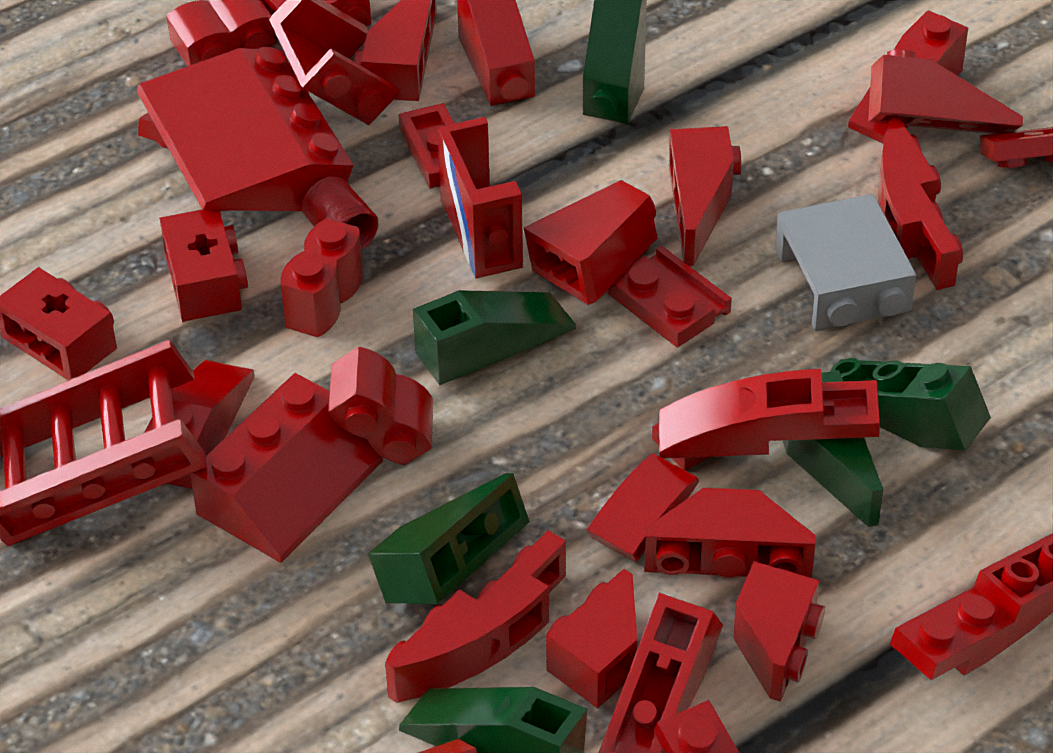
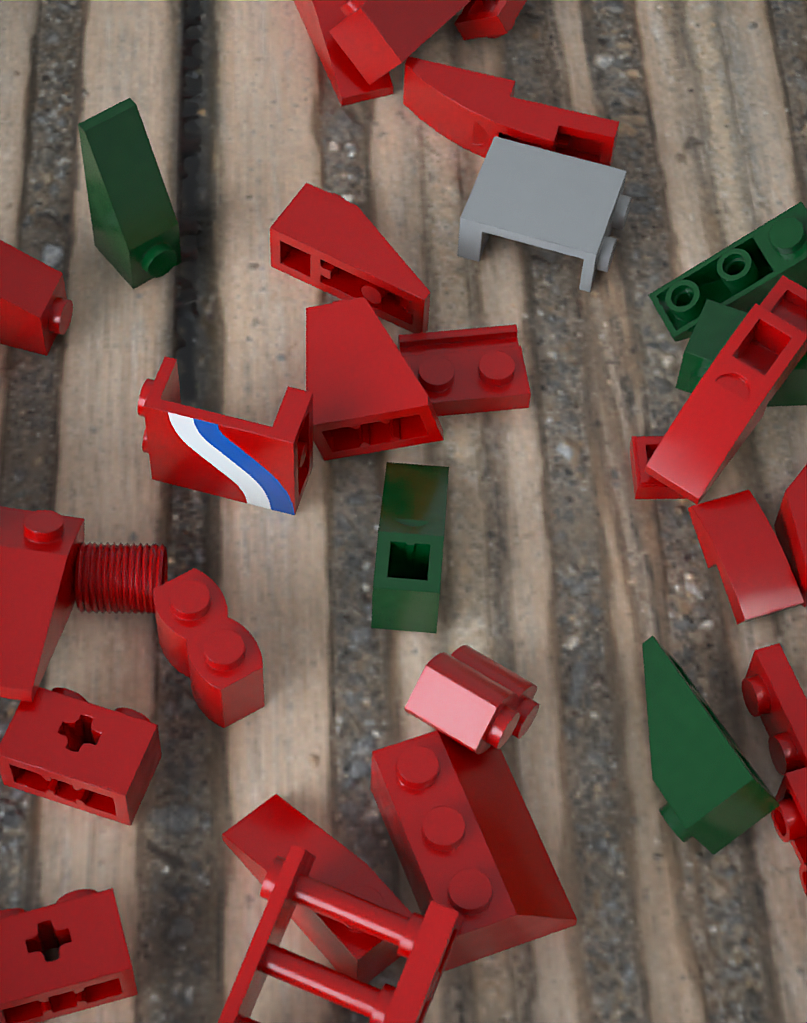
camera: 60 degrees left, 10 degrees up
red plate [398,103,455,189] -> none

